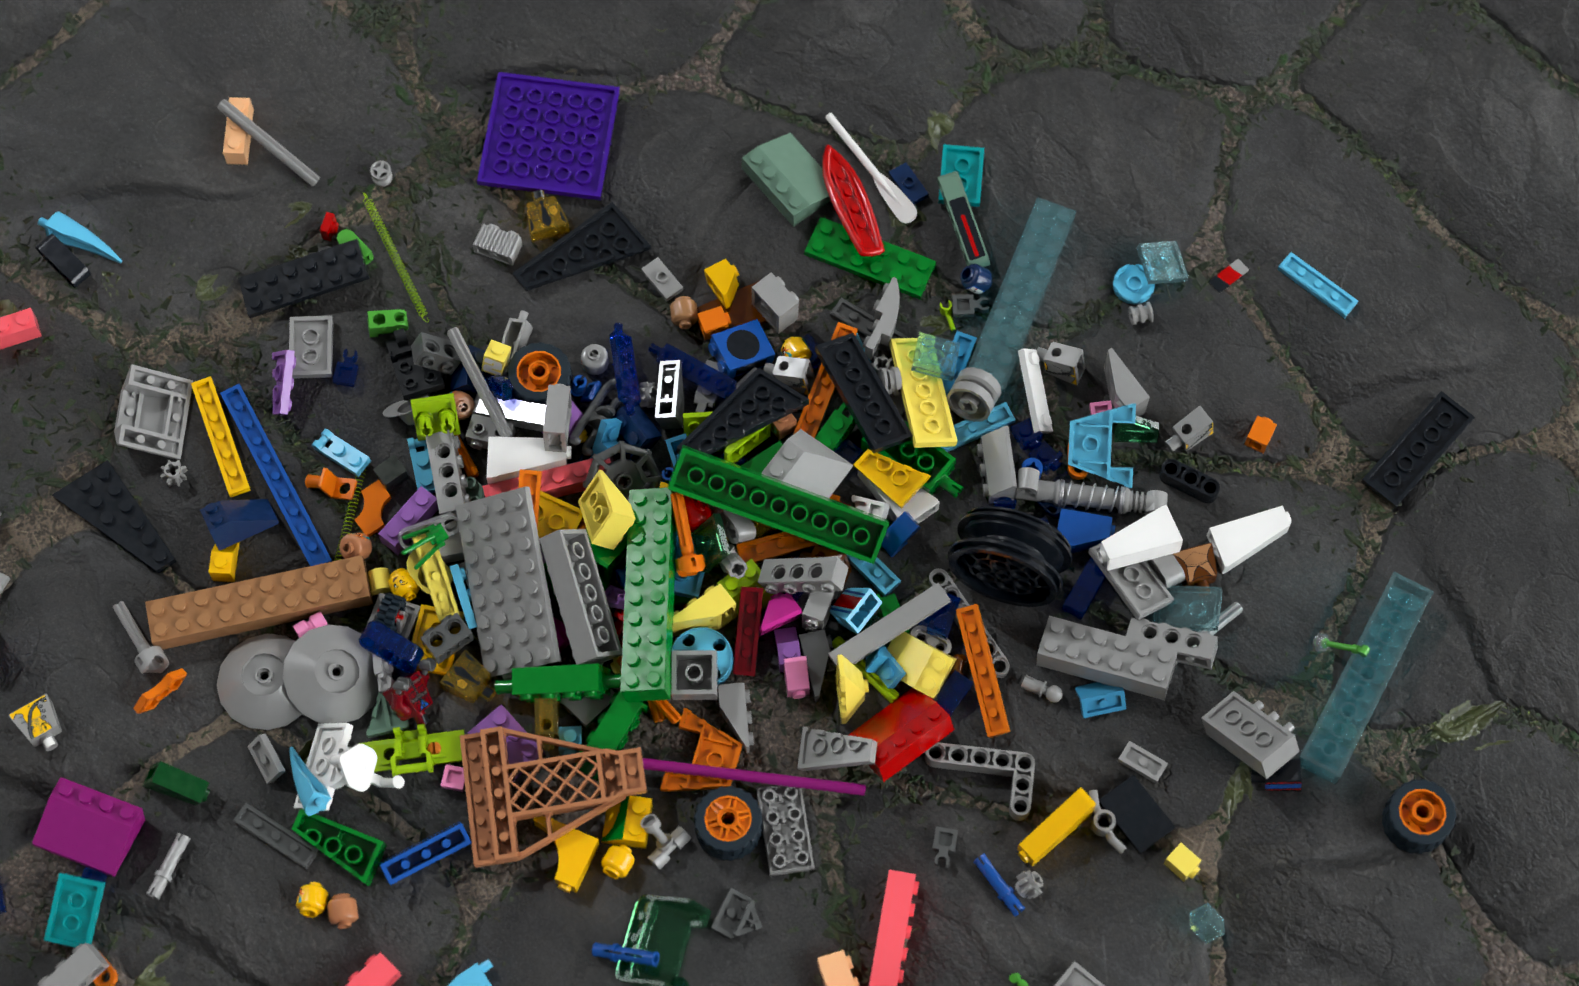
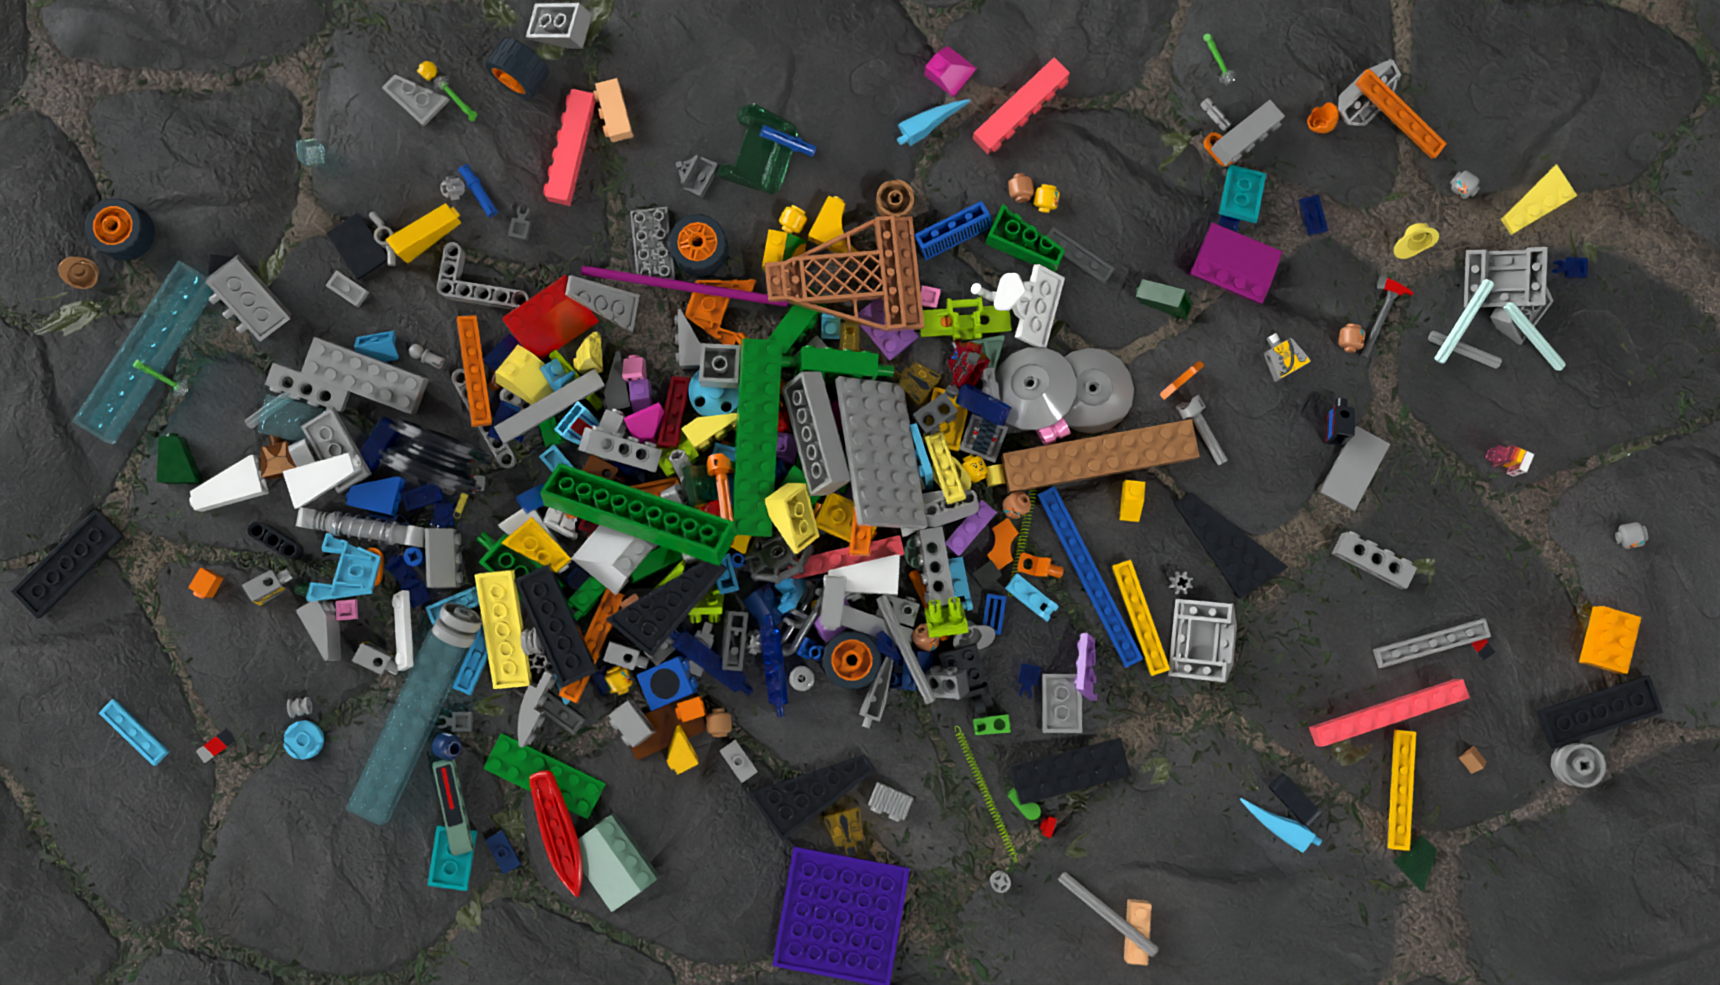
camera: 175 degrees left, 15 degrees up
light grey pin [146,833,191,900] -> none
dark blue slope [200,499,279,551] -> none
light grey plate [247,733,285,784] -> none
medium azure piece [289,747,331,816] -> none
green plant [401,523,449,570] -> none
light yellow brick [481,340,511,377] -> none
light grey bar [641,814,691,870] -> none
white piece [825,113,917,223] -> none
clear light blue plate [911,332,960,381] -> none
lime hand [940,300,956,331] -> none
clear light blue plate [1137,241,1189,284] -> none
light yellow brick [1164,843,1202,882] -> none
none -> medium nougat piece [58,256,99,289]
none -> dark green slope [156,433,203,484]
none -> medium nougat brick [876,180,914,218]
none -> blue tile [982,594,1006,635]

